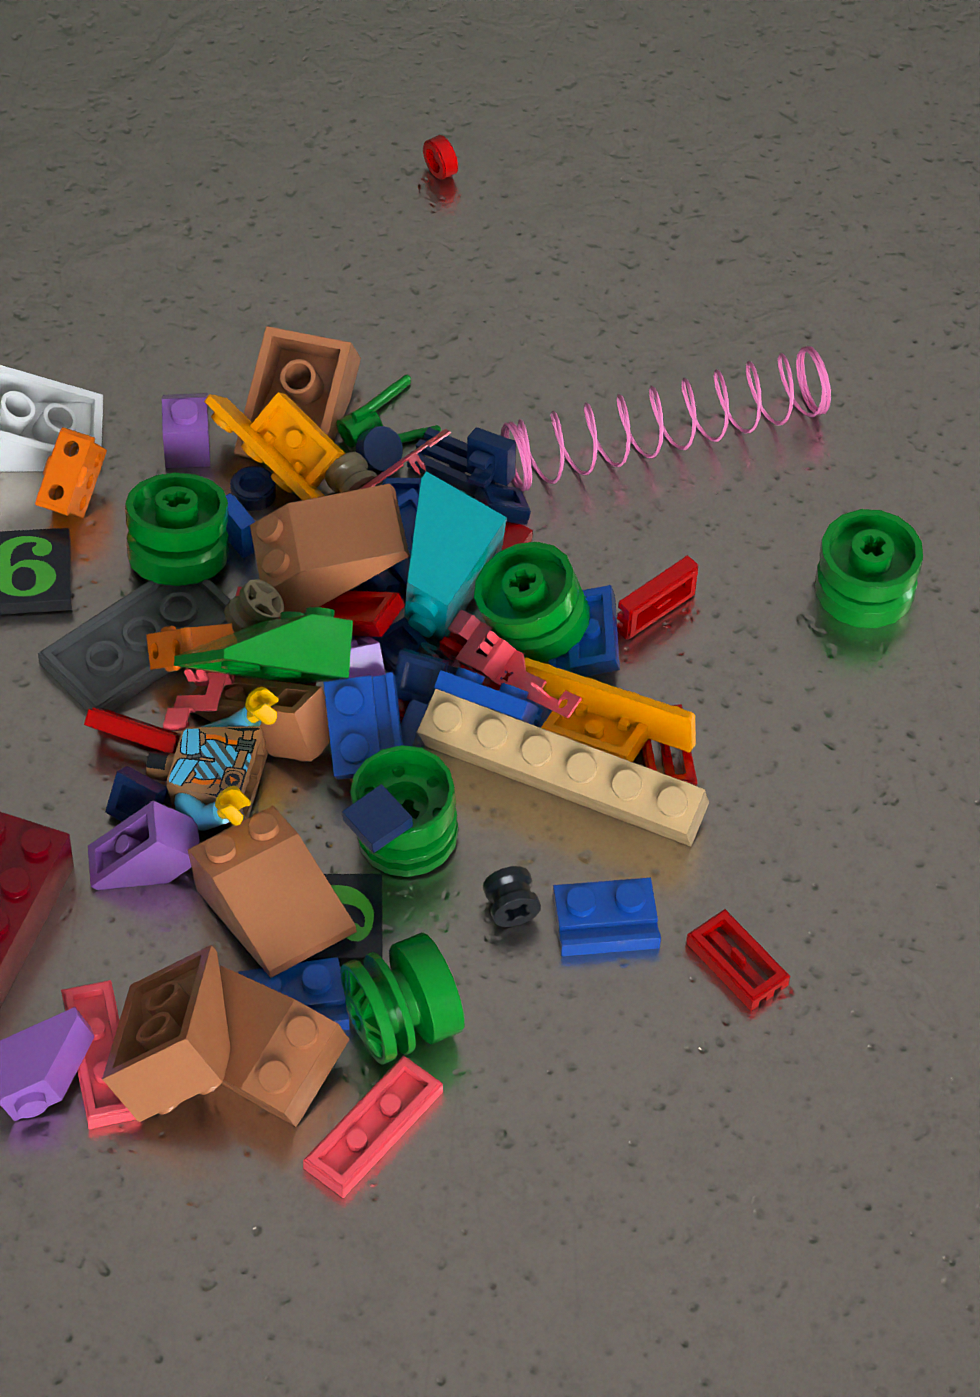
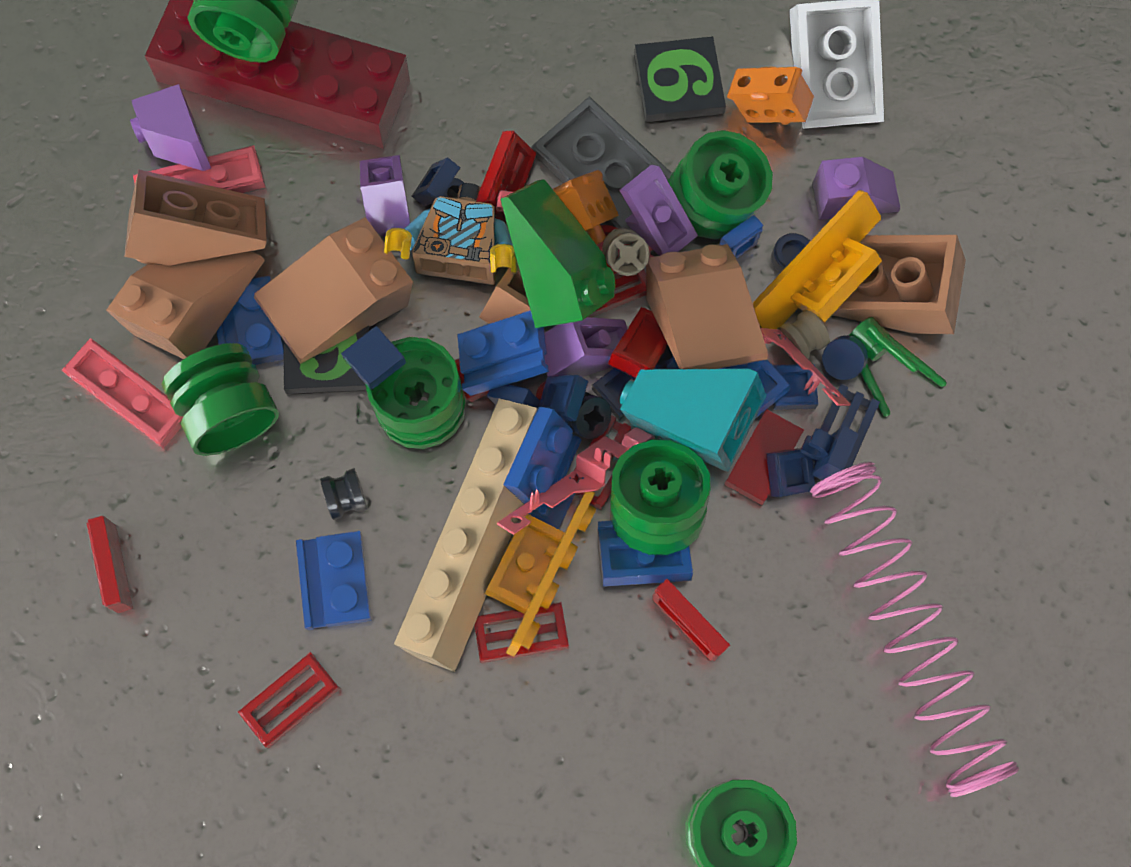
camera: 85 degrees right, 20 degrees up
none -> red tile [87,516,133,613]
none -> medium lavender slope [620,165,698,256]

